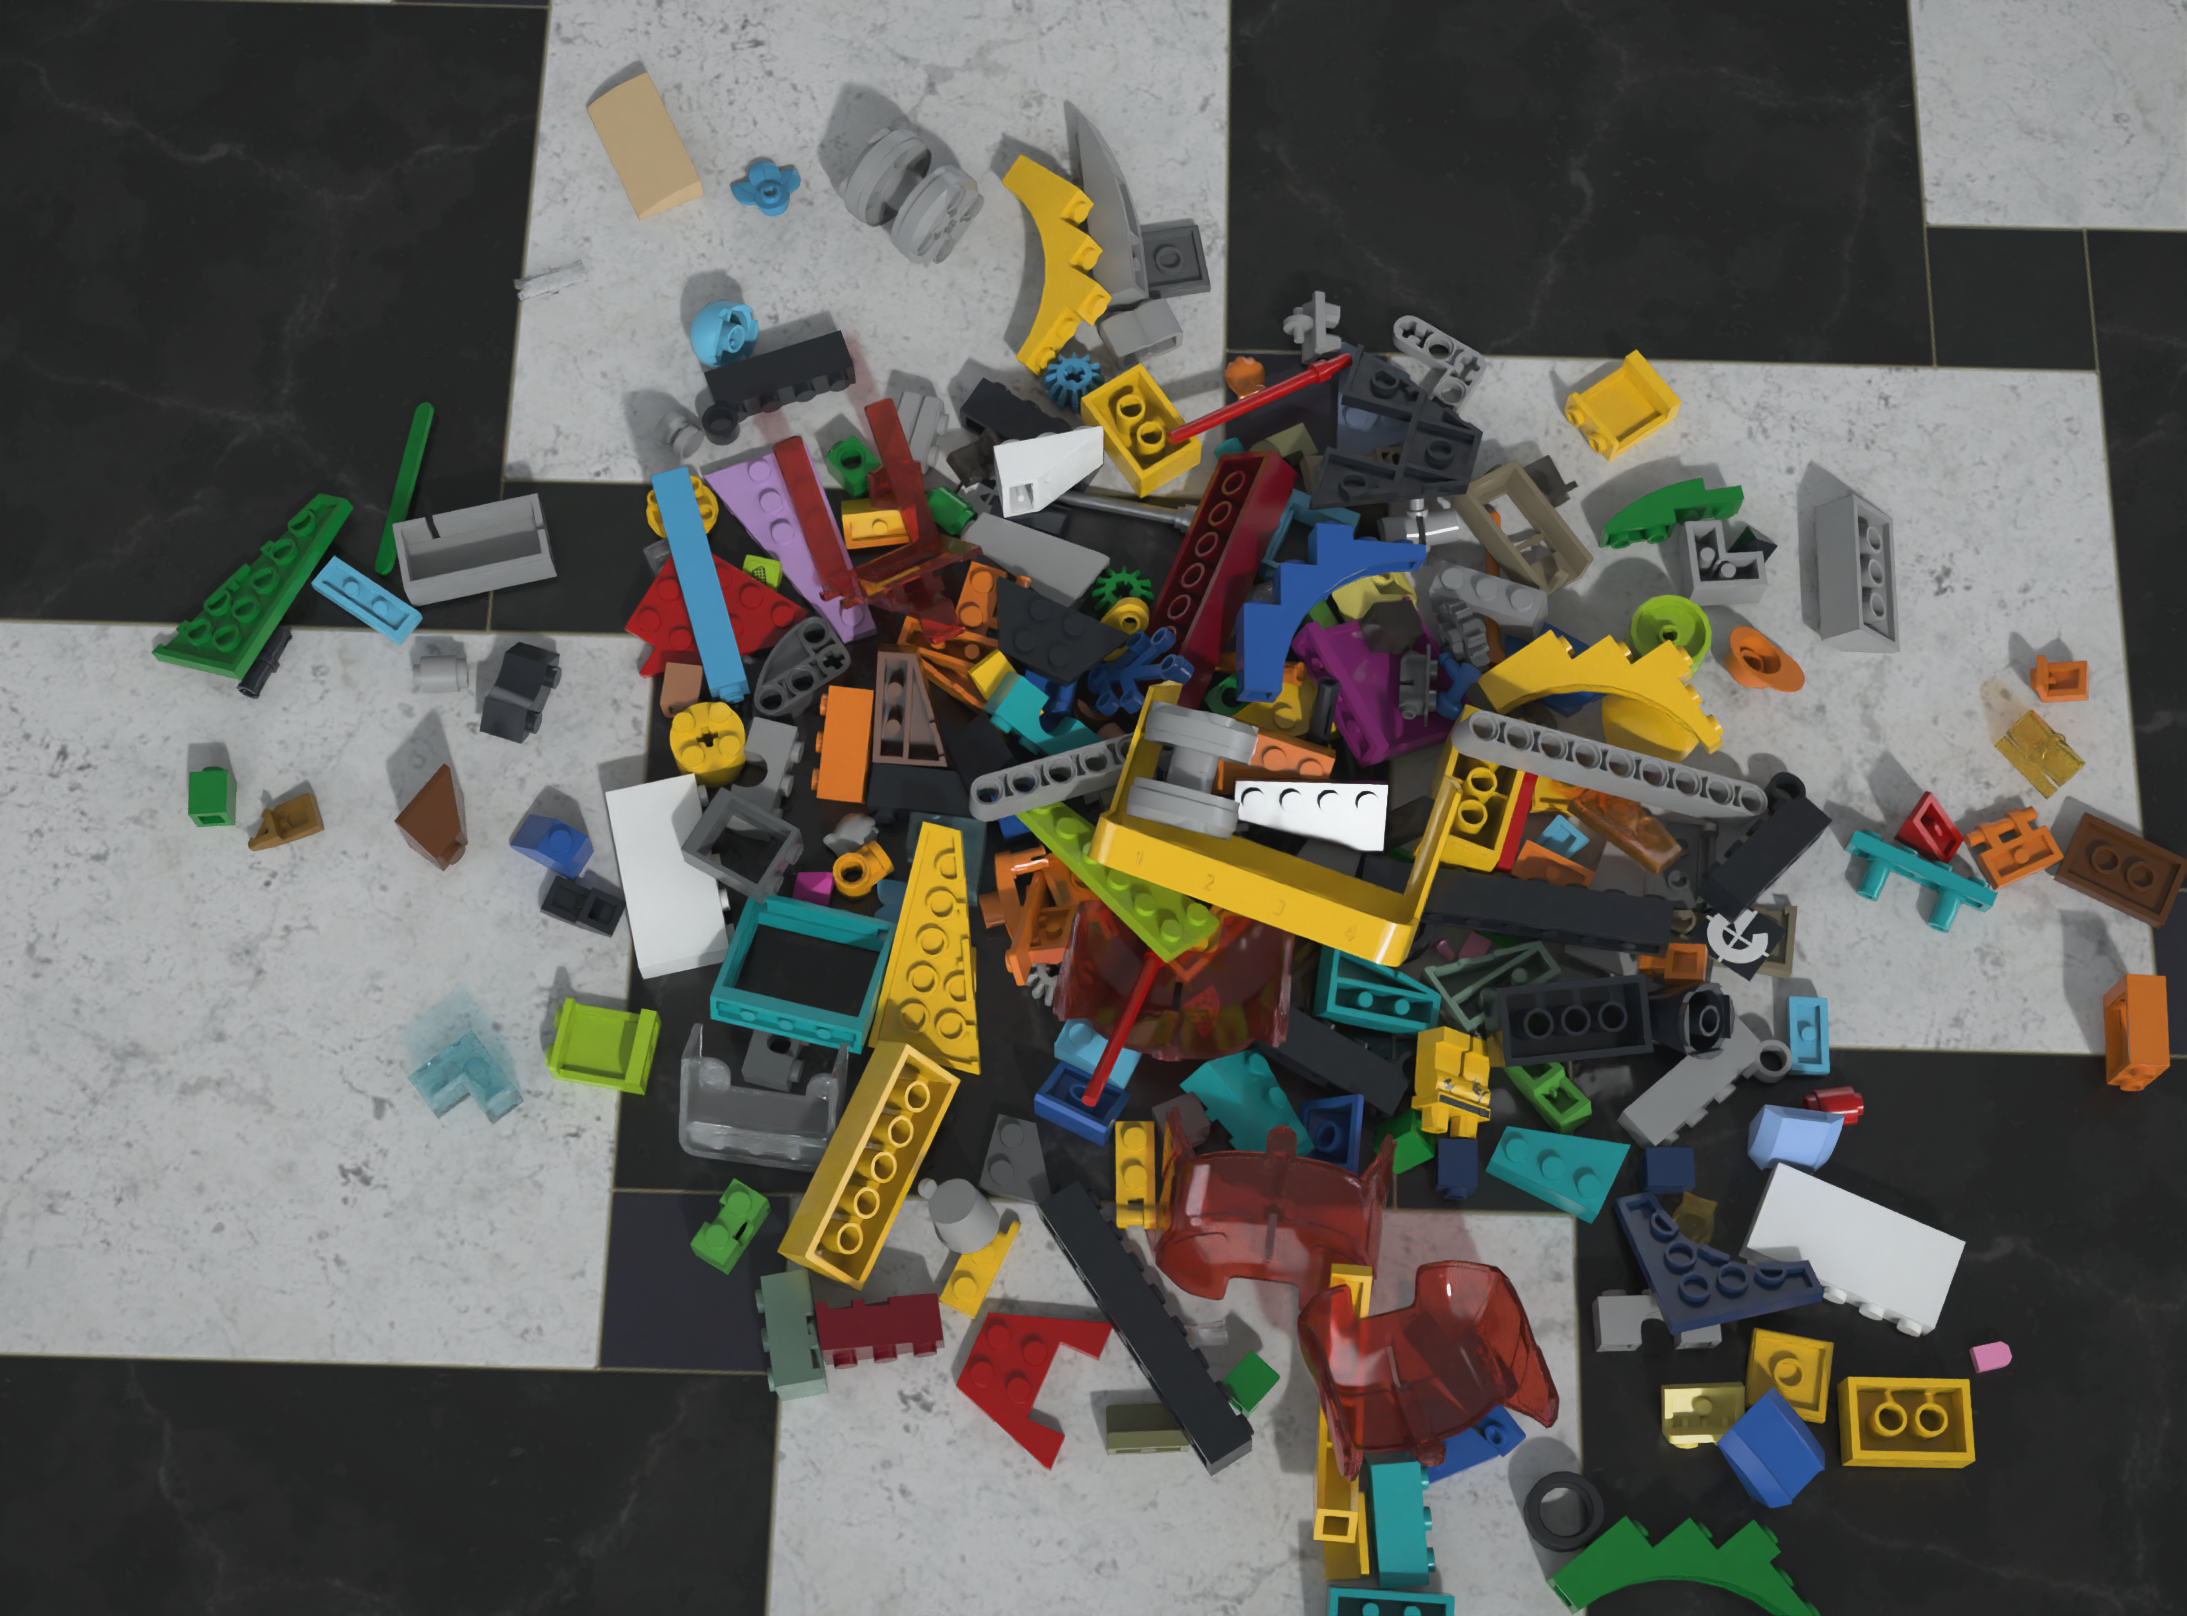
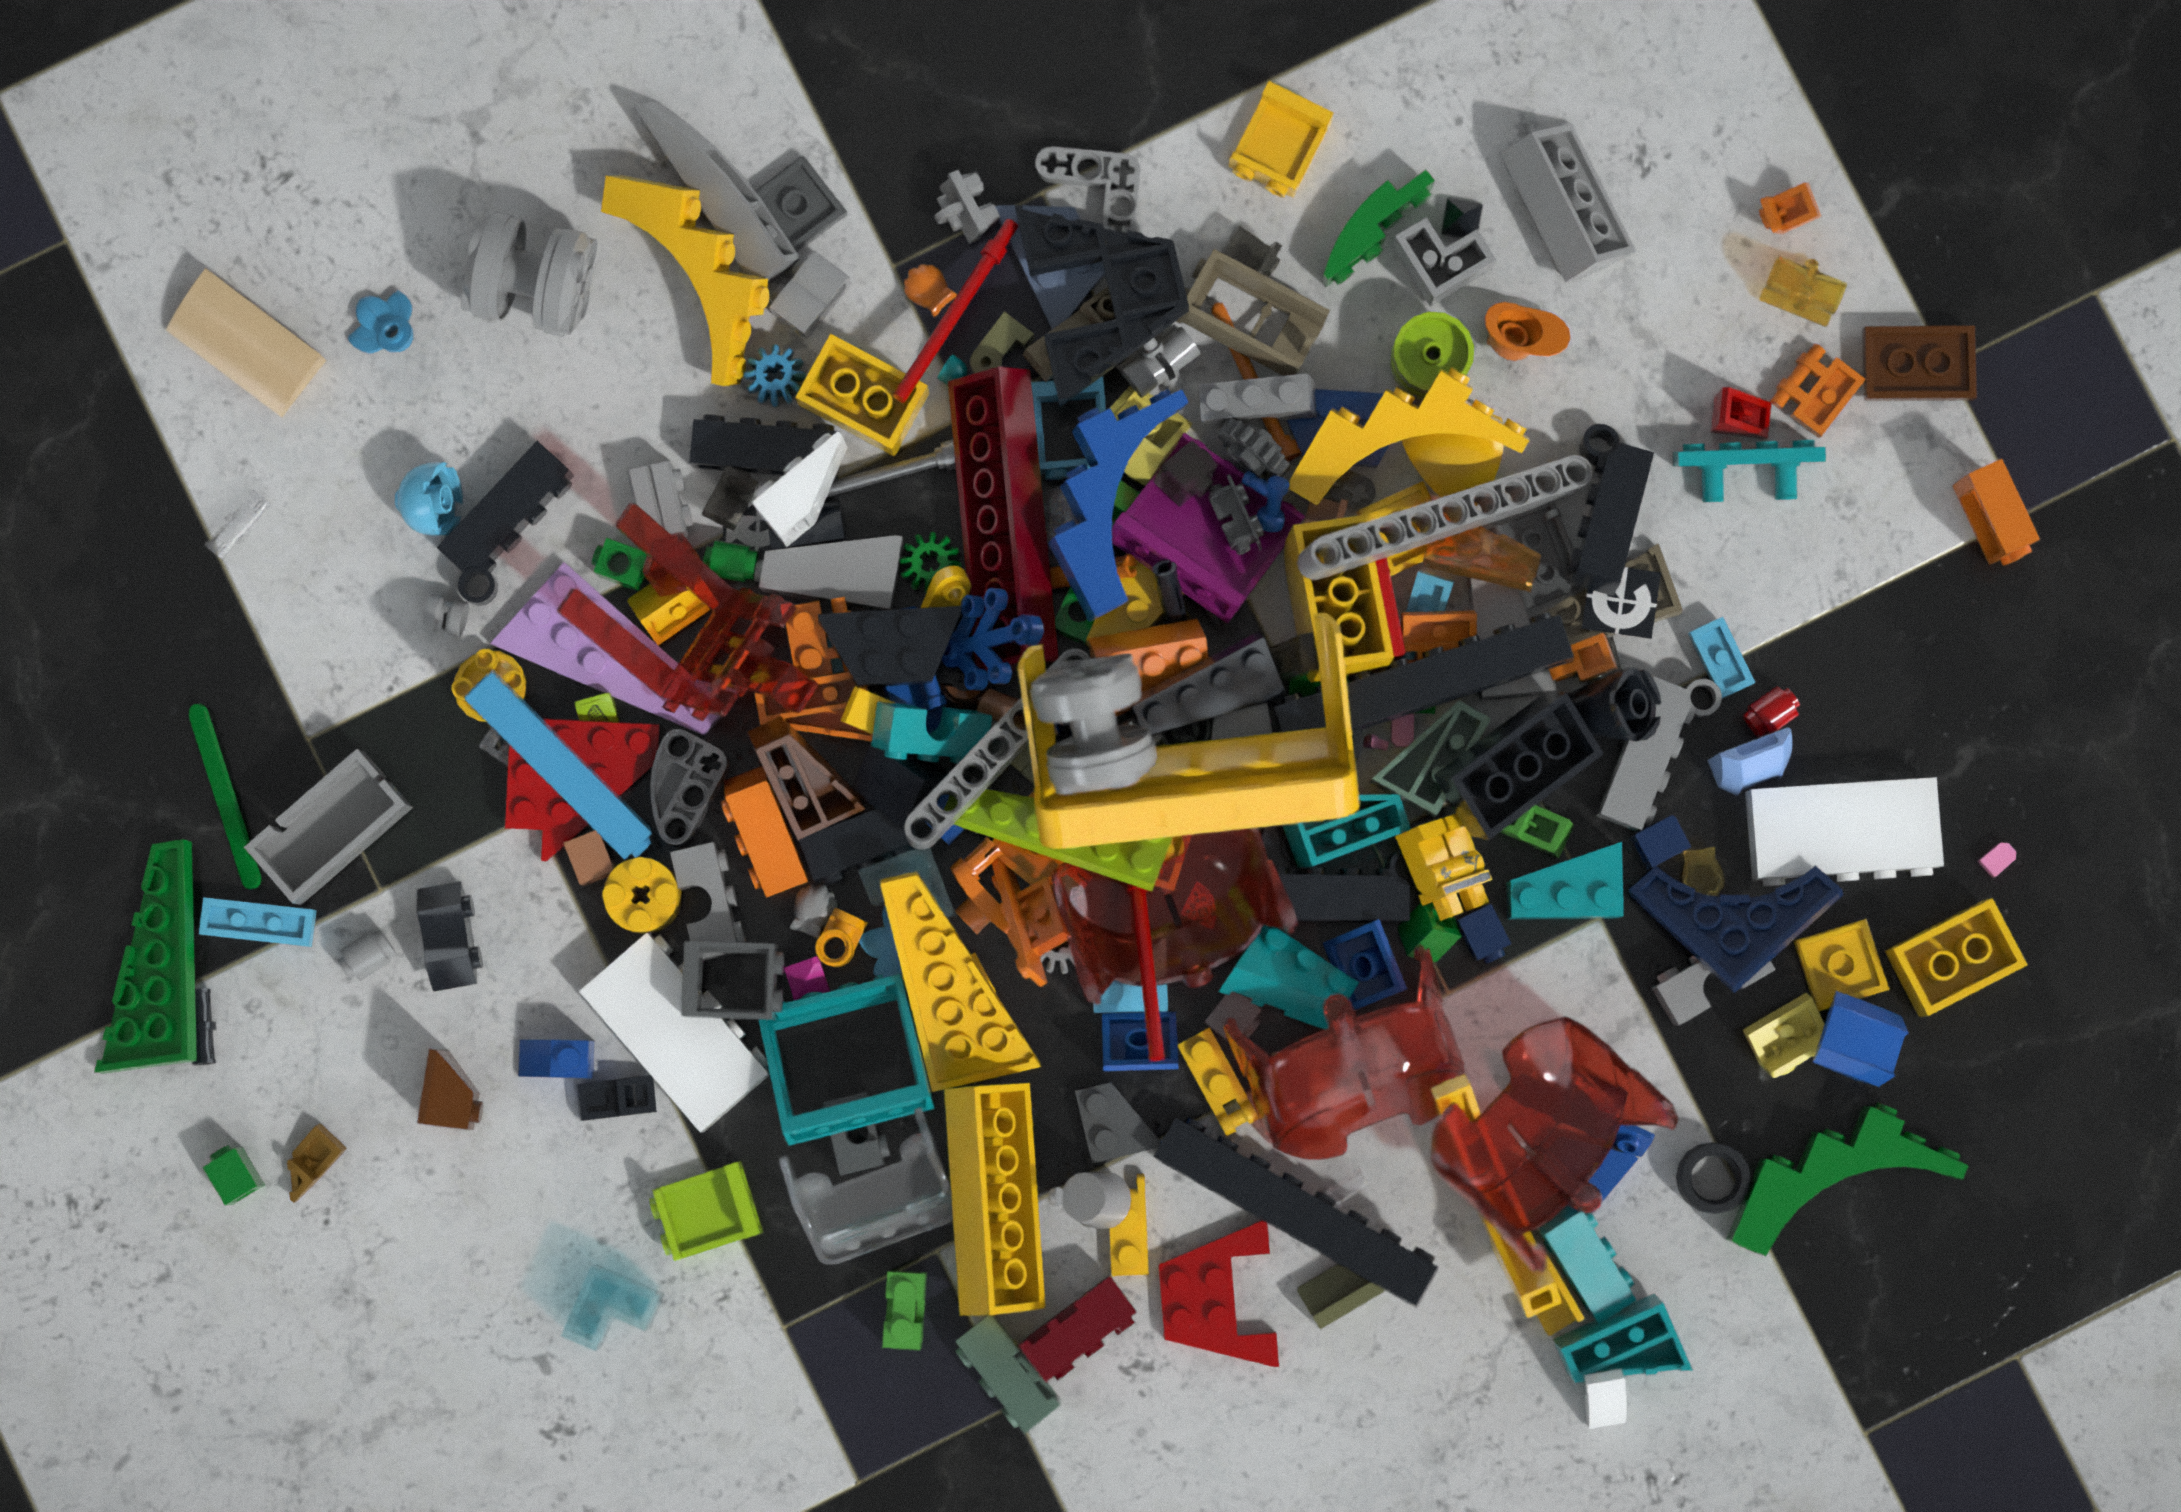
camera: 25 degrees left, 15 degrees up
green panel [1222,1350,1280,1419] -> none

